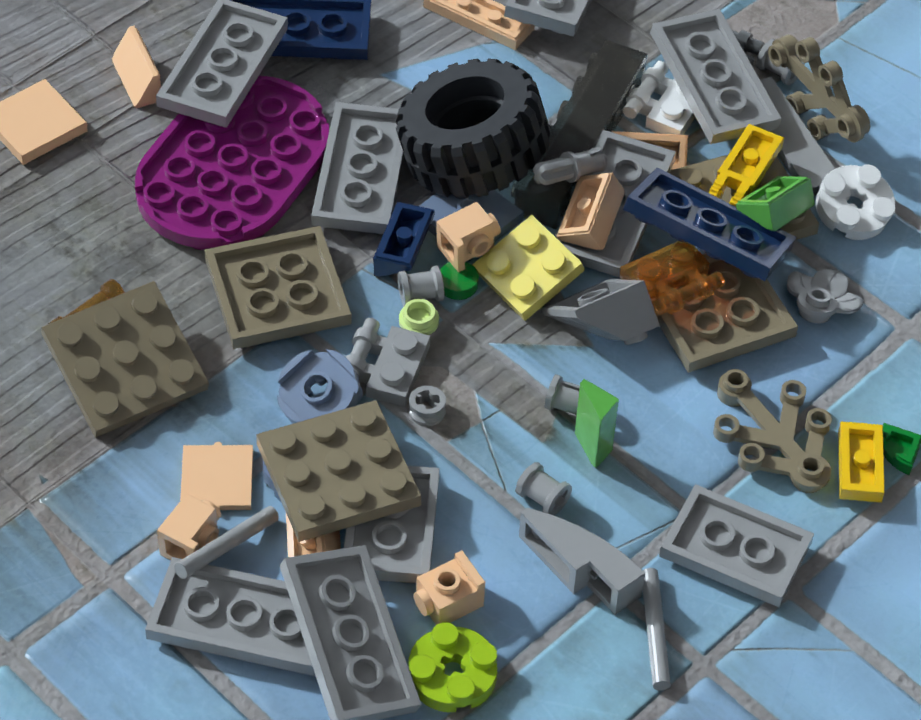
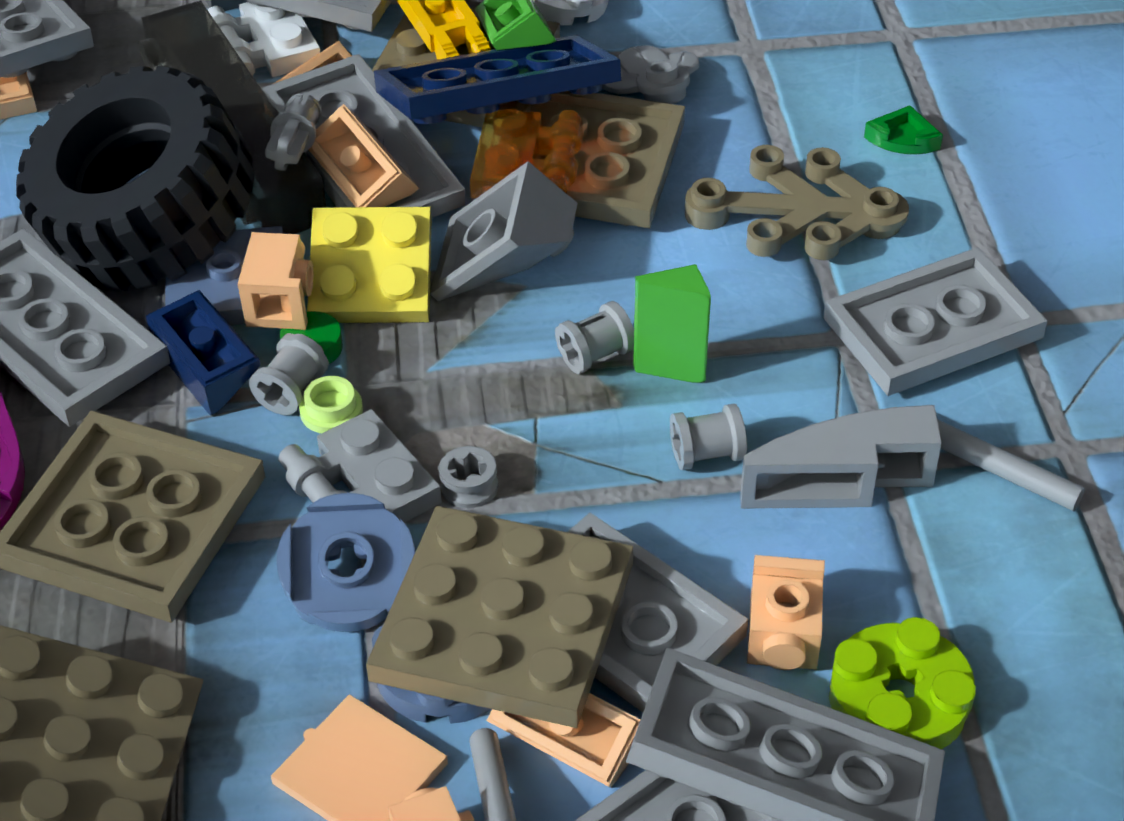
camera: 50 degrees left, 5 degrees down
yellow plate [838,421,884,503] -> none

